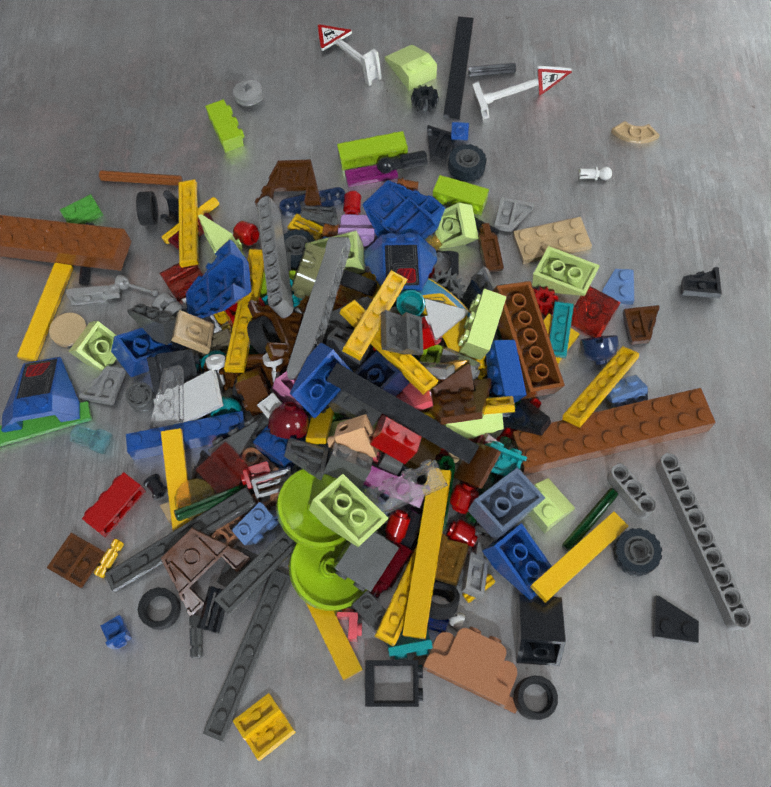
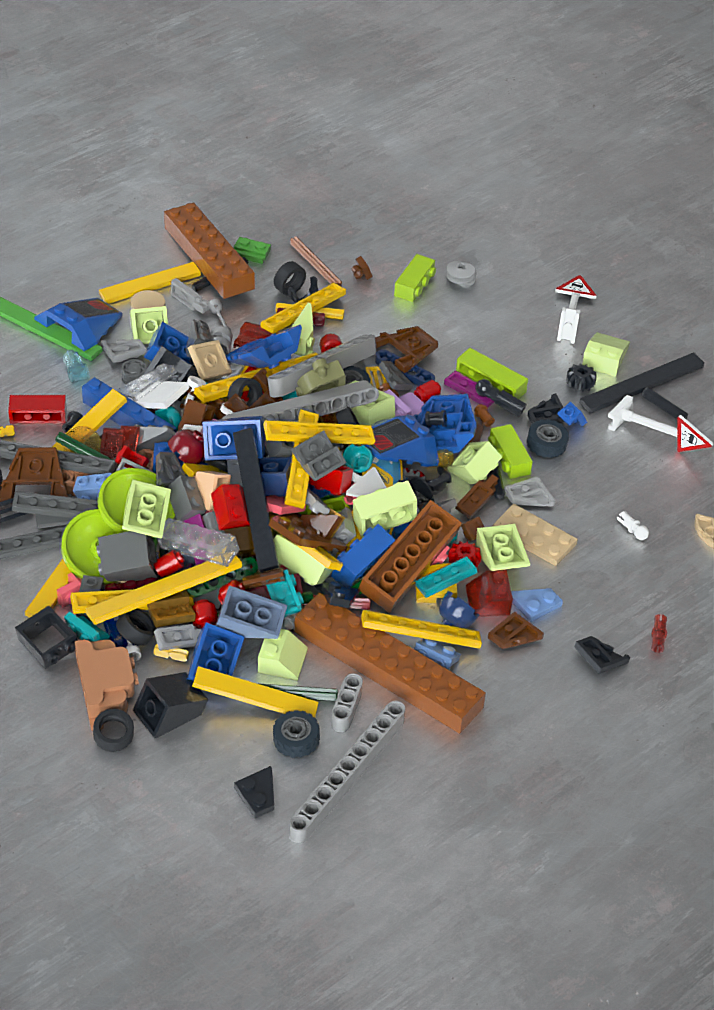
camera: 45 degrees right, 20 degrees down
none -> reddish brown tile [351,256,373,280]
none -> black helmet [397,476,433,499]
none -> black bush [425,410,447,428]
none -> reddish brown tile [461,516,484,543]
none -> clear red pin [651,614,667,653]

